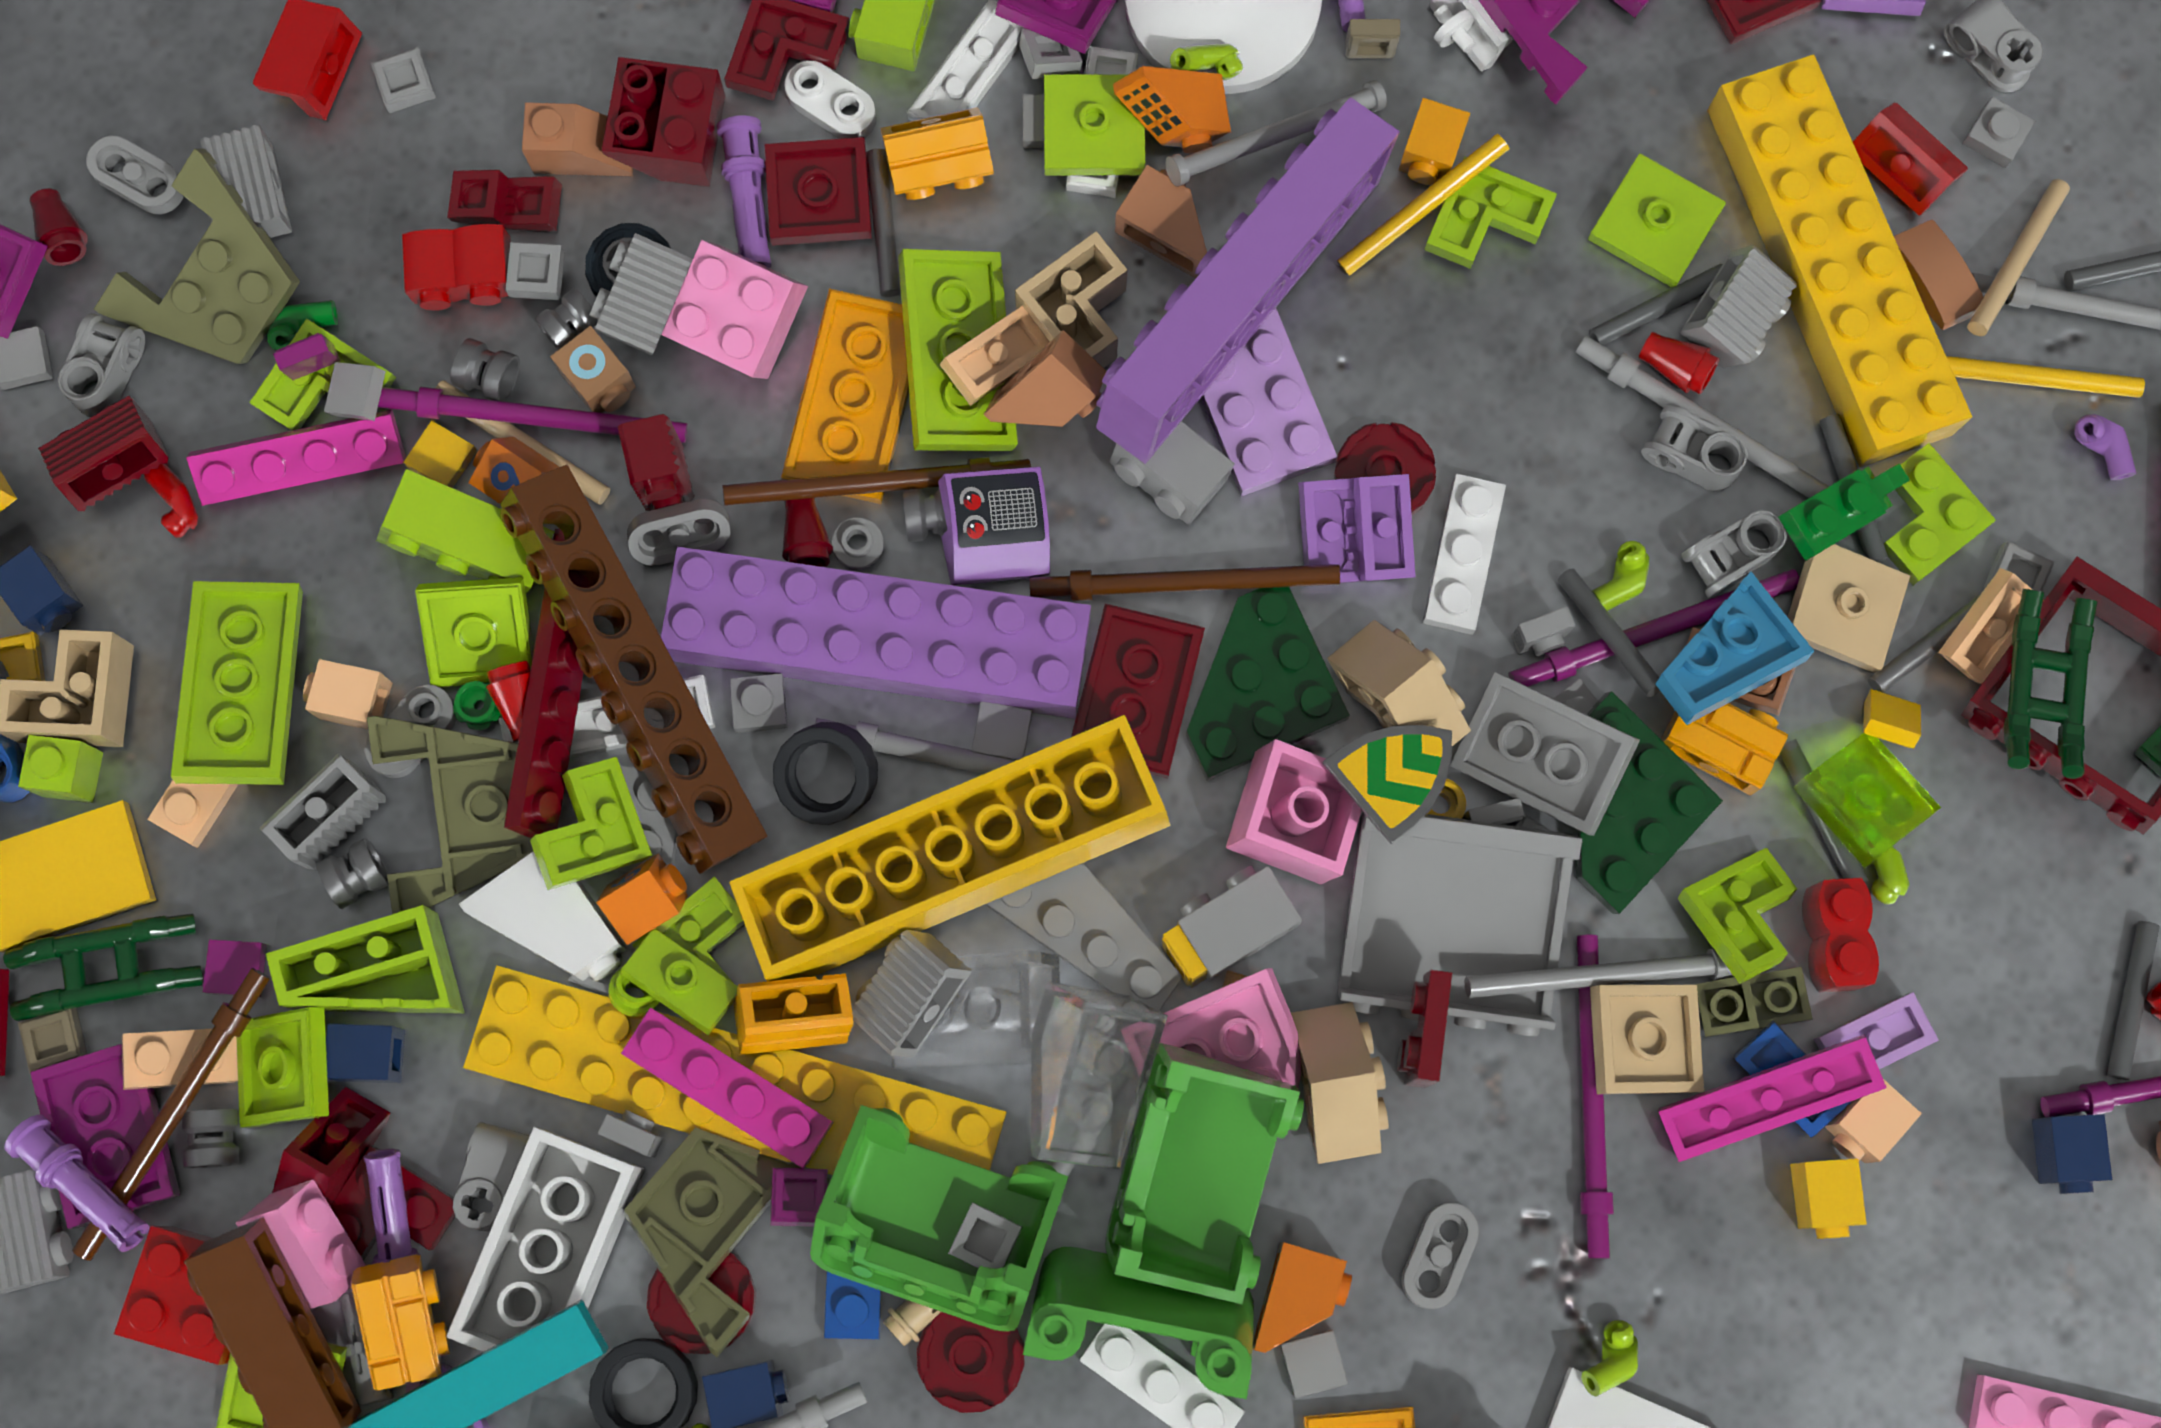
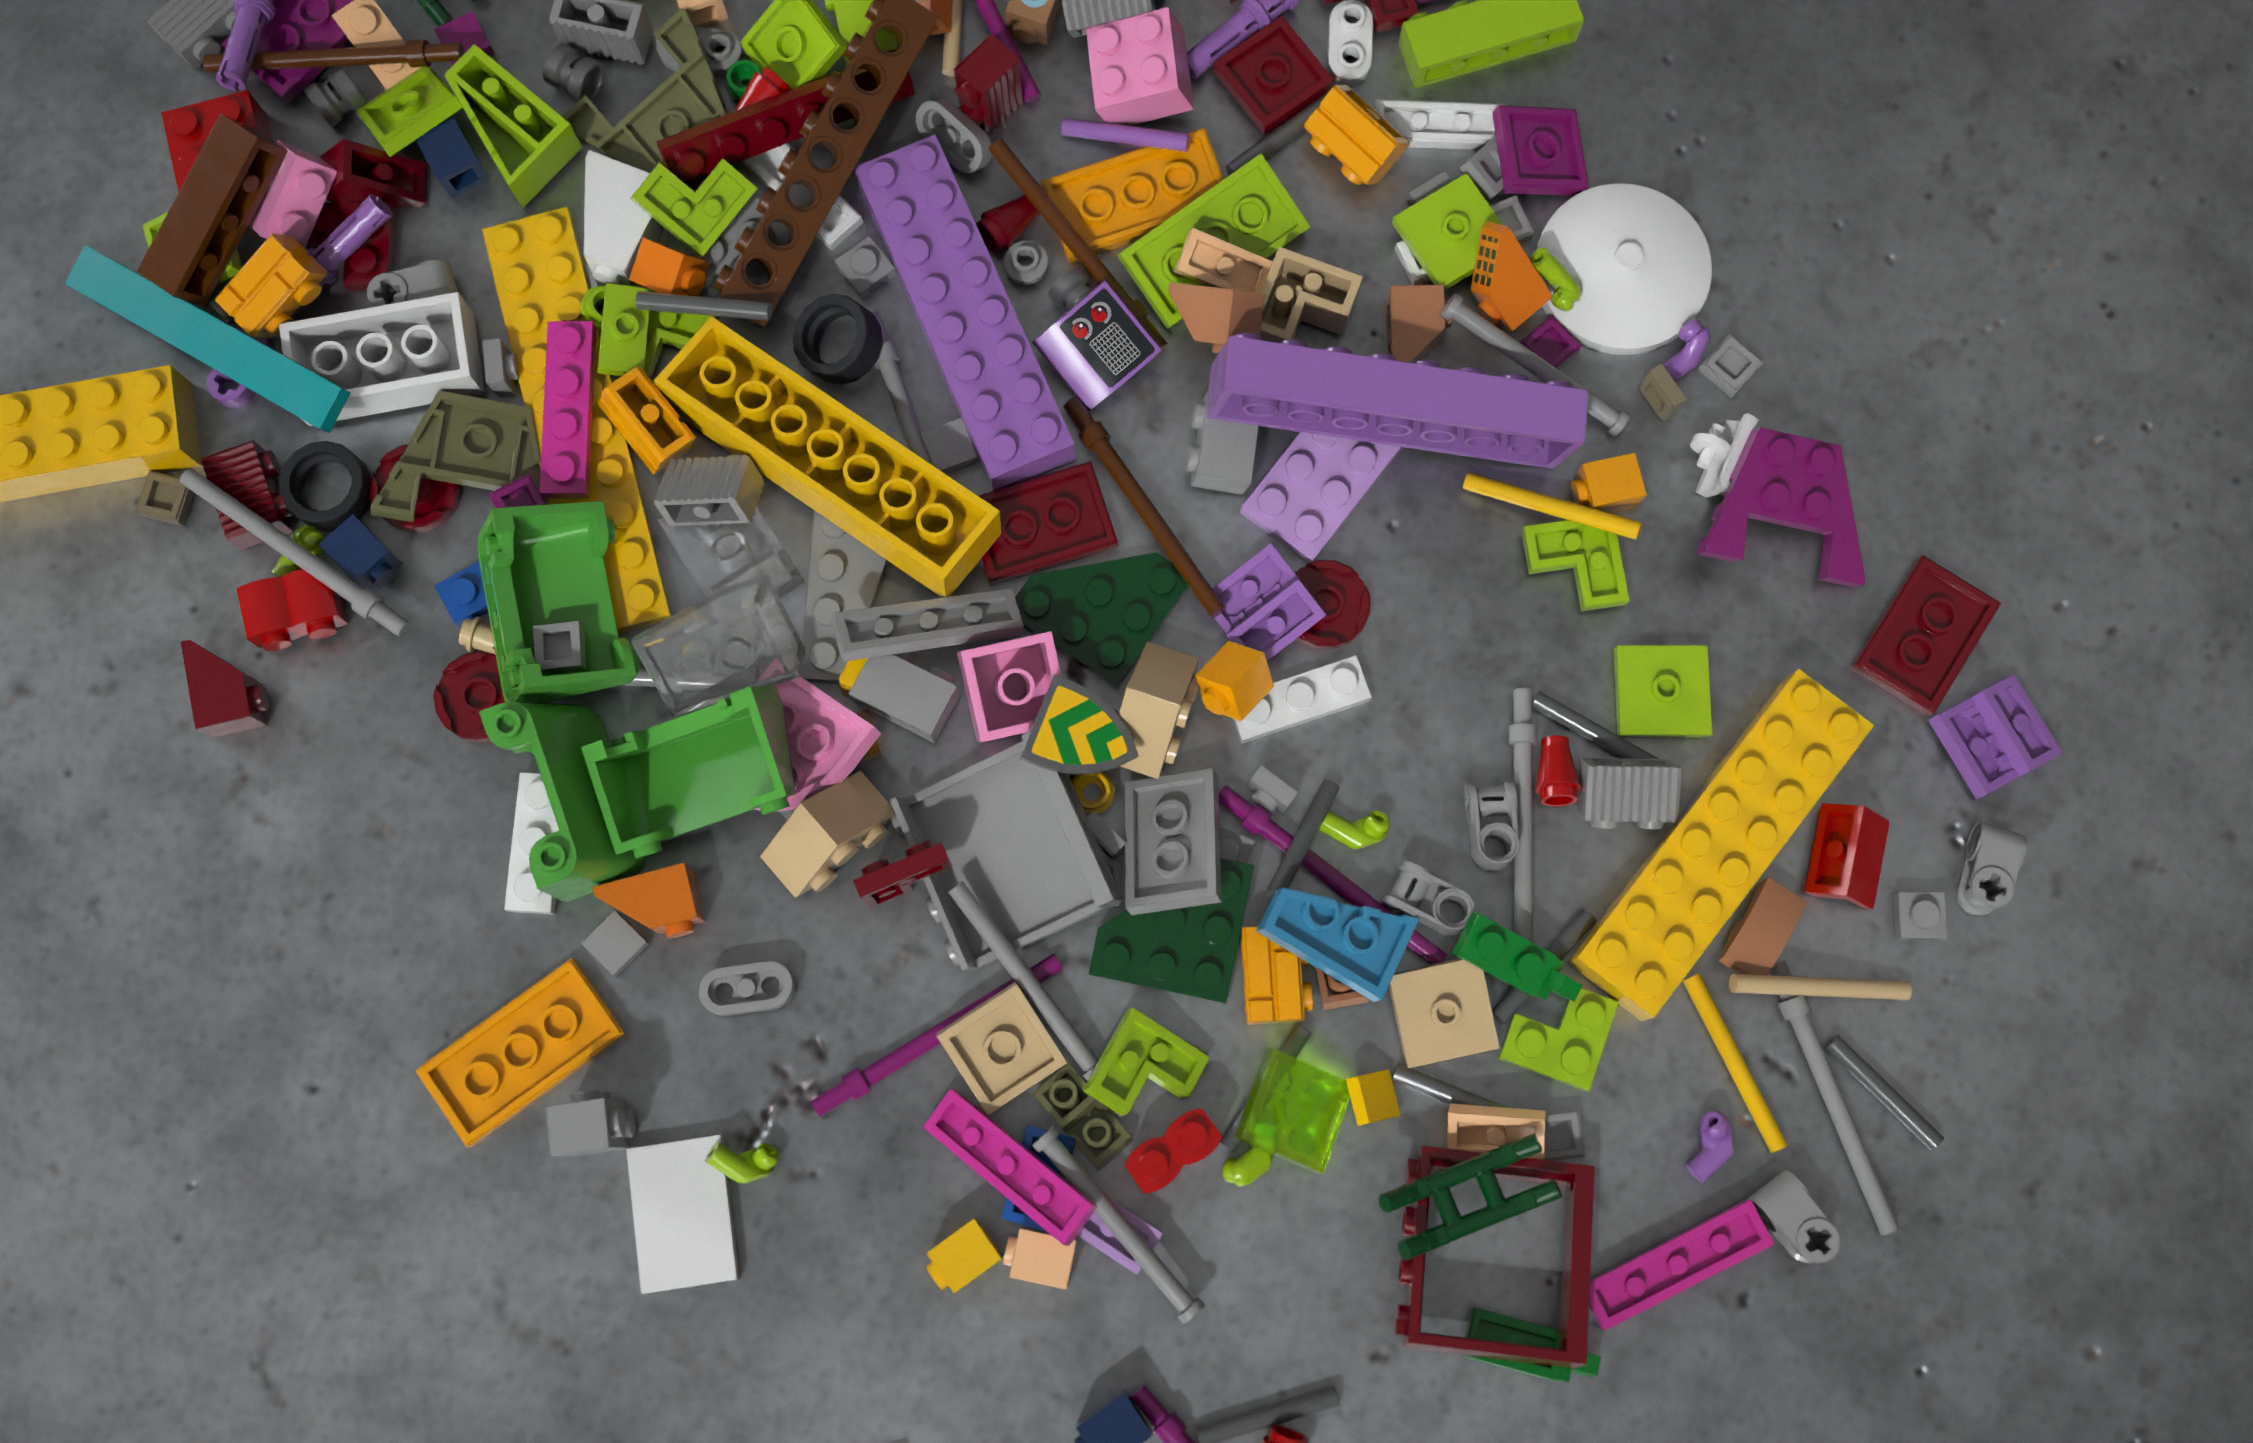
camera: 60 degrees right, 0 degrees up
none -> dark grey bar [635,291,772,321]
none -> light grey plate [832,588,1024,662]
none -> light grey bar [1032,1126,1205,1324]
none -> medium lavender bar [1061,118,1191,152]
none -> light orange brick [1195,641,1274,721]
none -> magenta tile [1519,315,1582,369]

